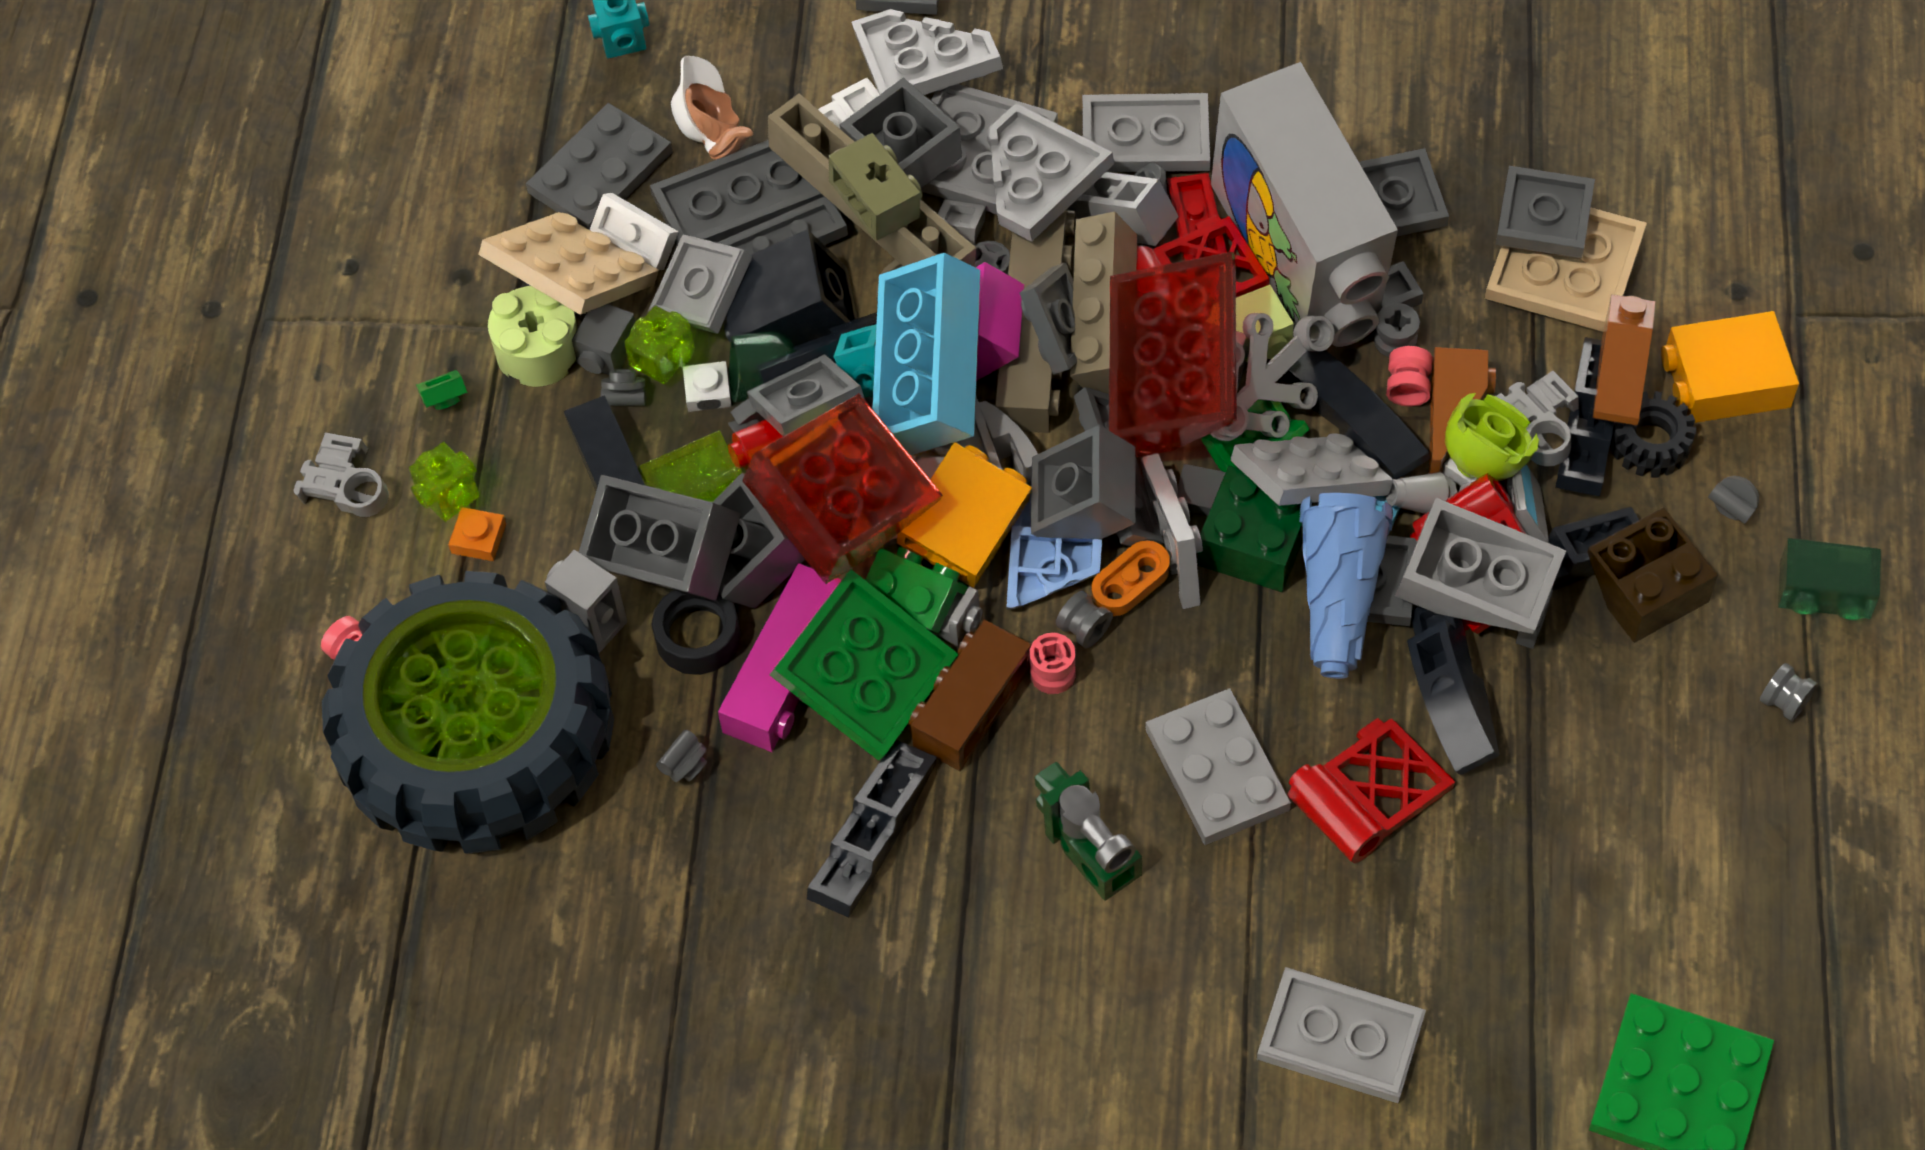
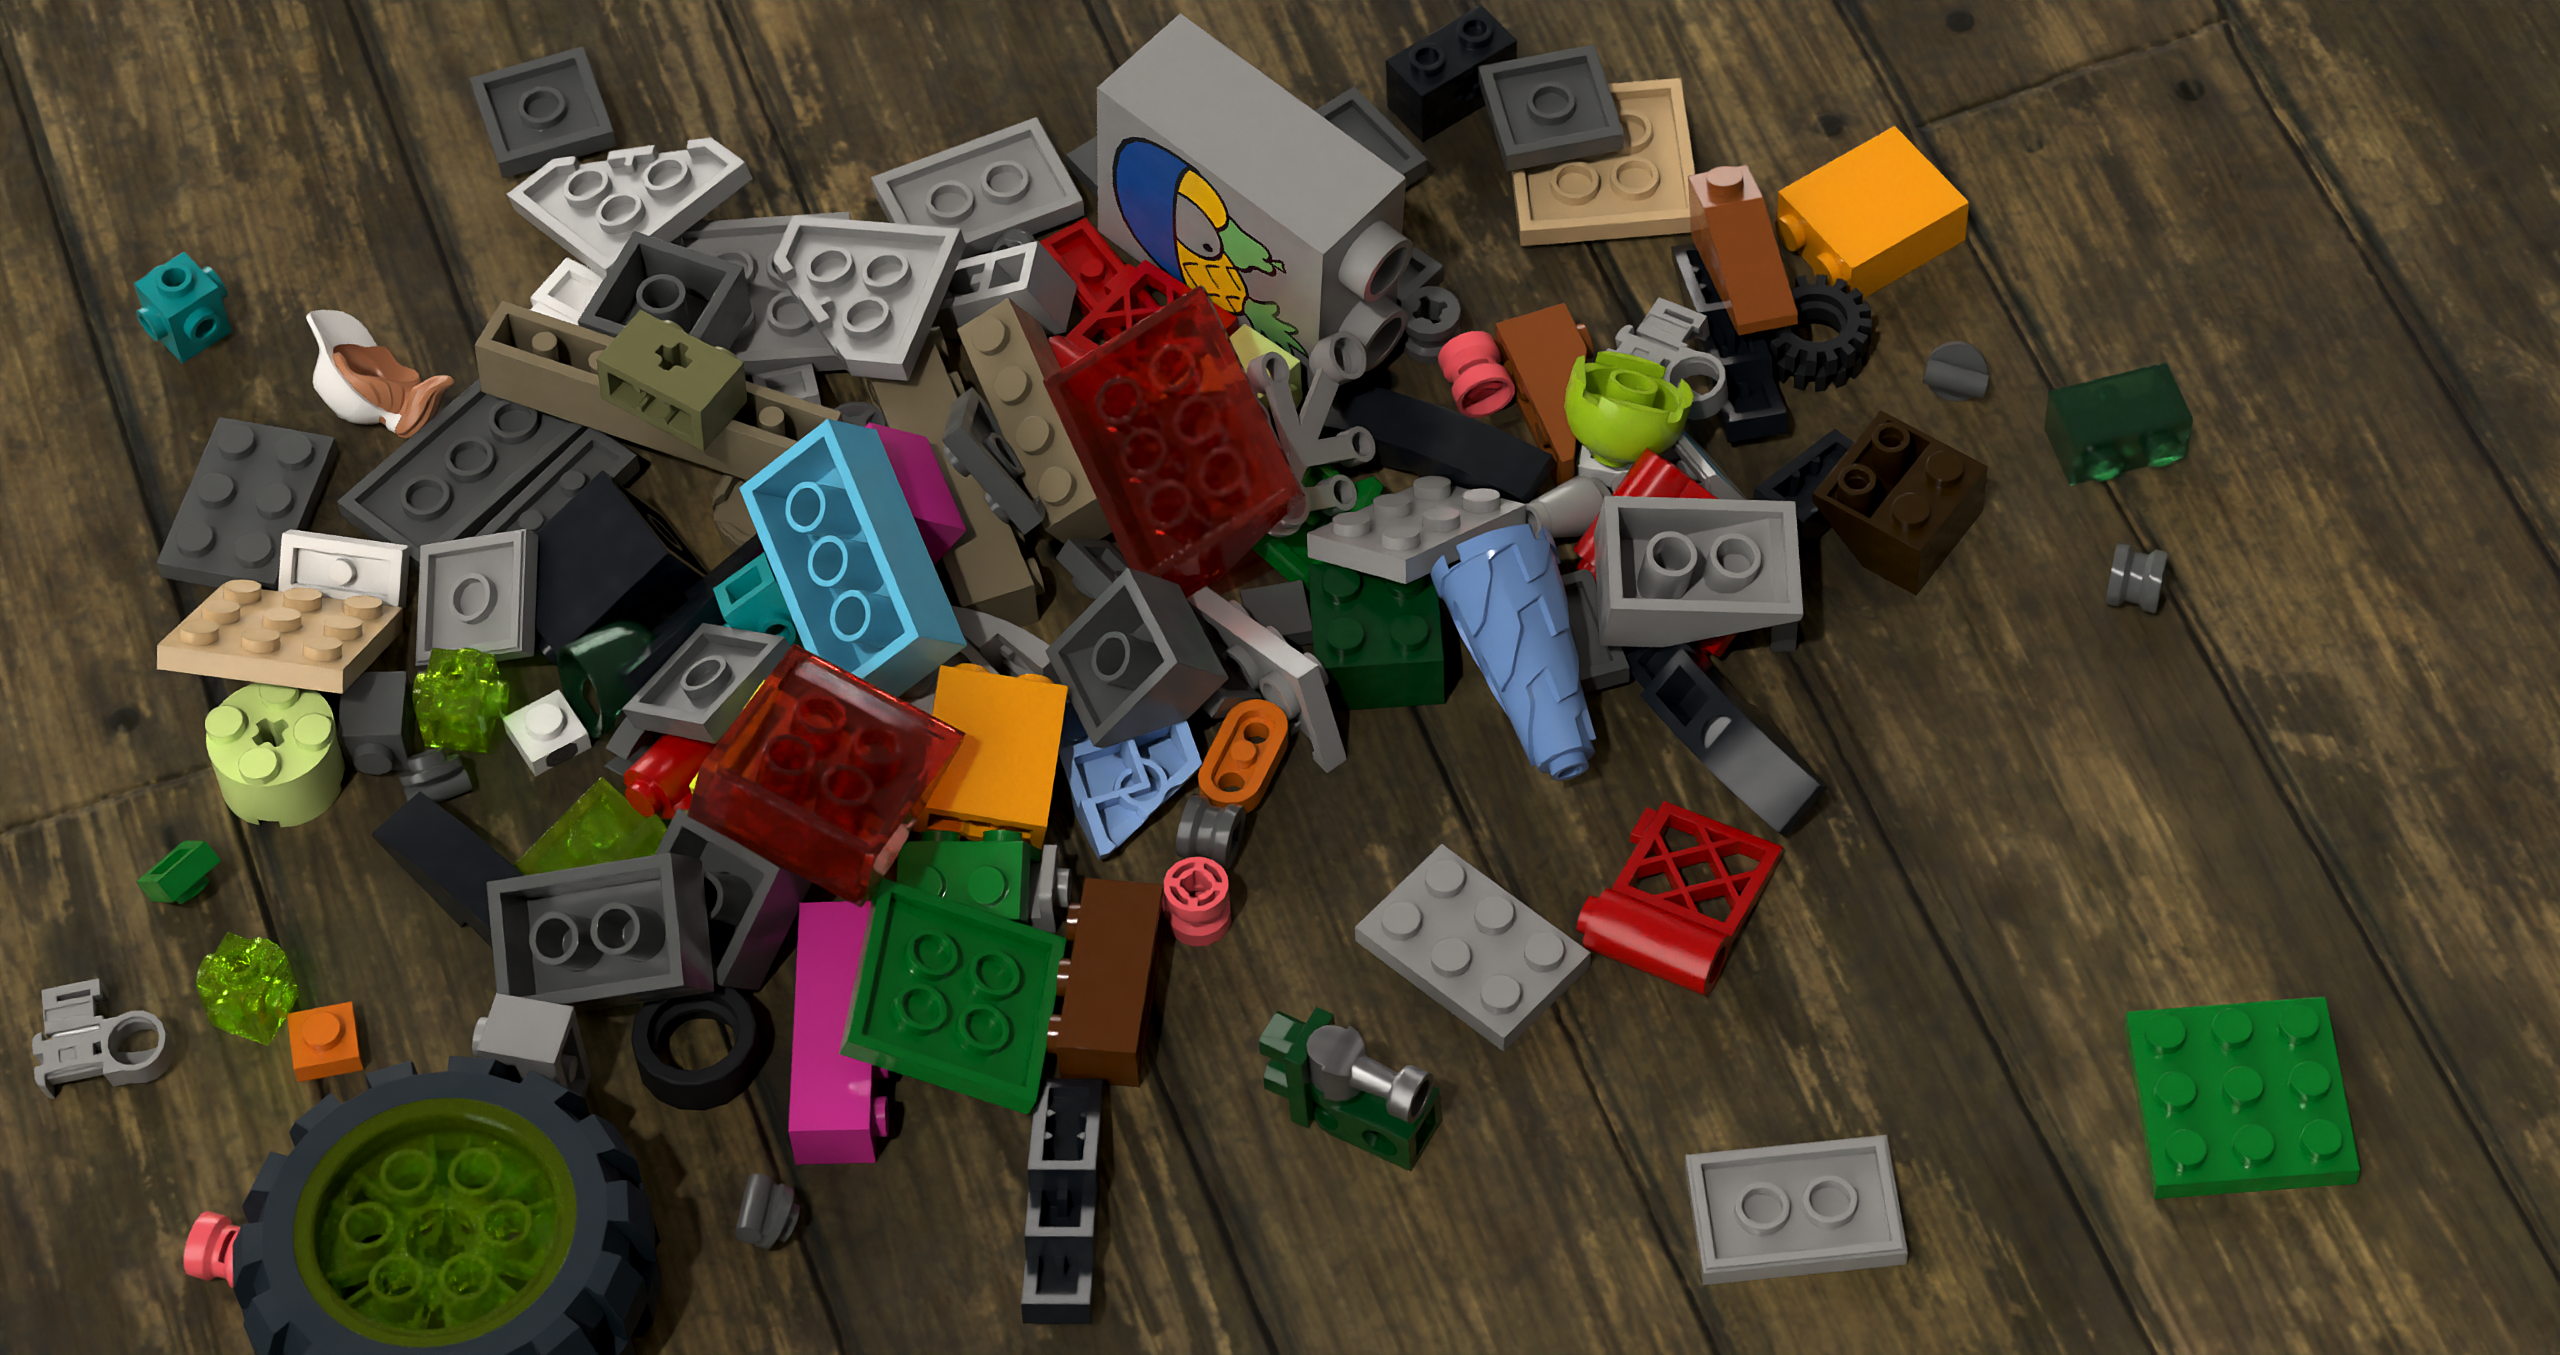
camera: 25 degrees left, 5 degrees down
none -> black brick [1386,5,1517,143]

